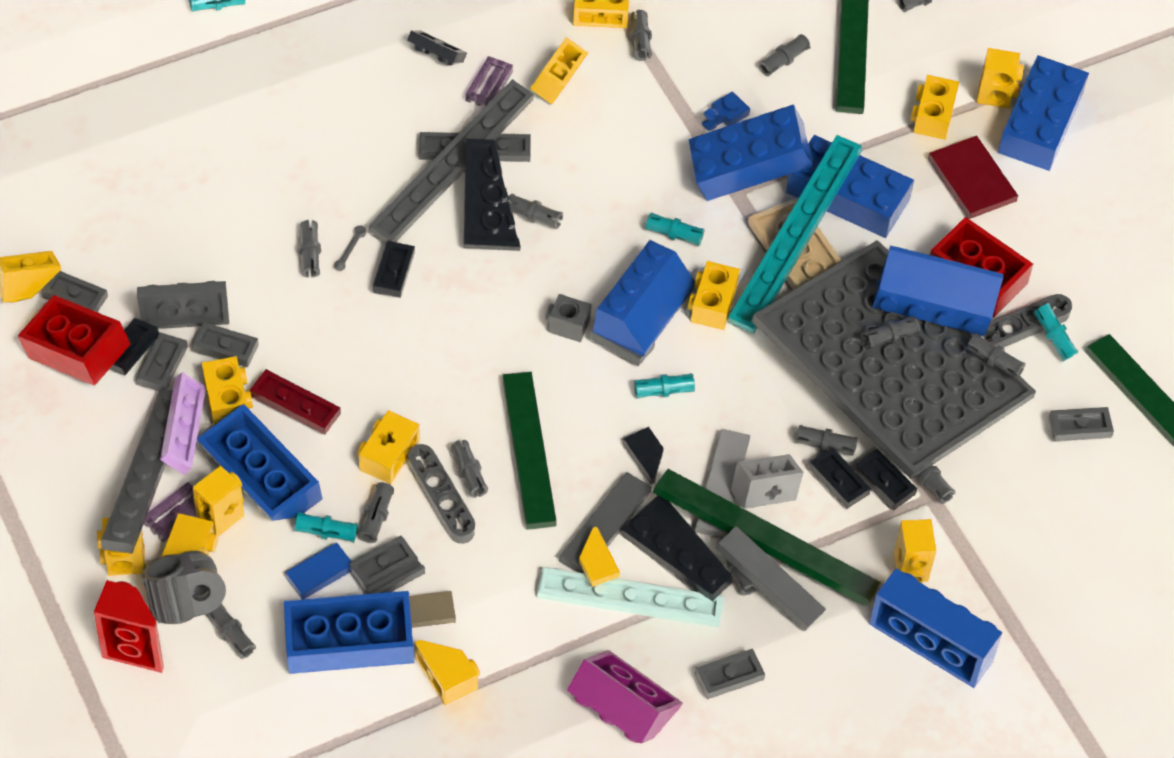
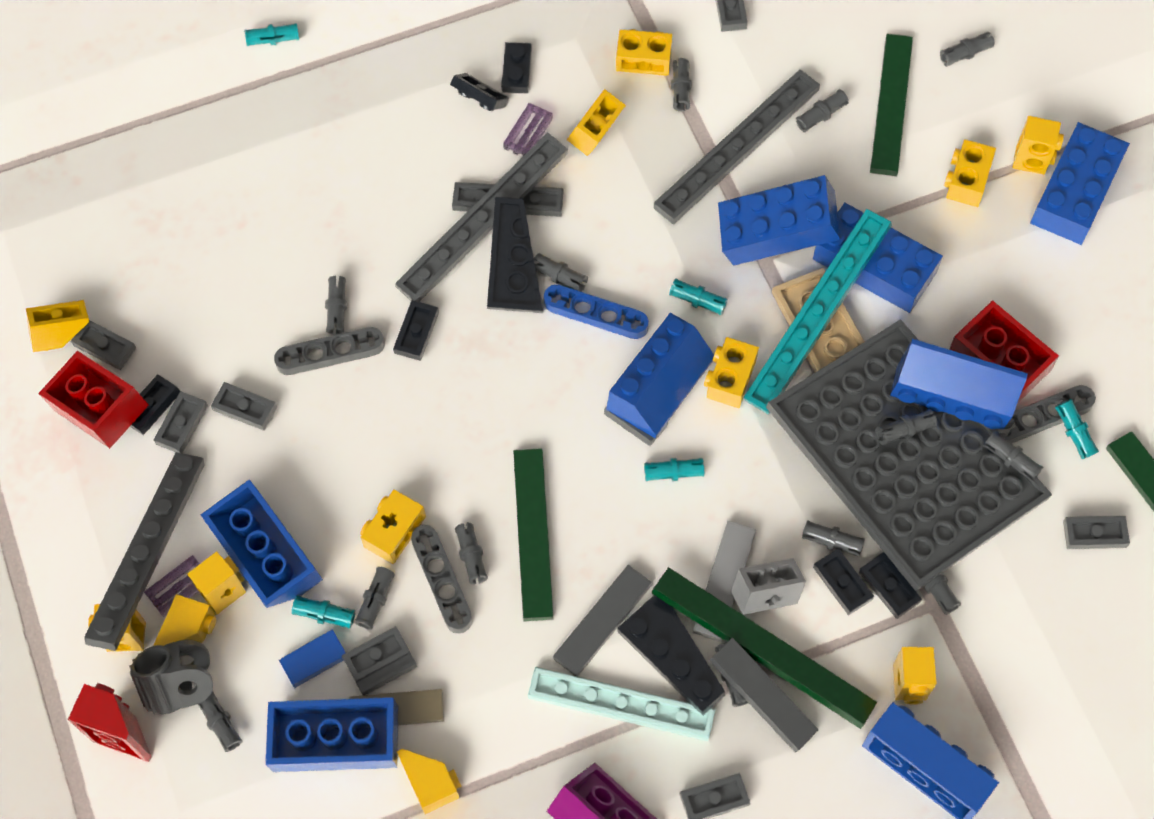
camera: 10 degrees right, 10 degrees up
dark grey plate [137,281,230,329] -> none
lavender plate [160,372,206,475] -> none
yellow brick [201,356,253,426] -> none
dark red plate [250,369,341,435] -> none
dark grey hinge [334,225,366,271] -> none
dark grey brick [545,294,592,343] -> none
yellow tile [579,527,620,587] -> none
black tile [623,426,664,485] -> none
blue plate [702,91,750,131] -> none
dark red tile [928,135,1019,219] -> none
none -> dark grey beam [274,327,385,375]
none -> black plate [501,42,532,94]
none -> blue beam [544,285,649,339]
none -> dark grey plate [653,69,820,225]

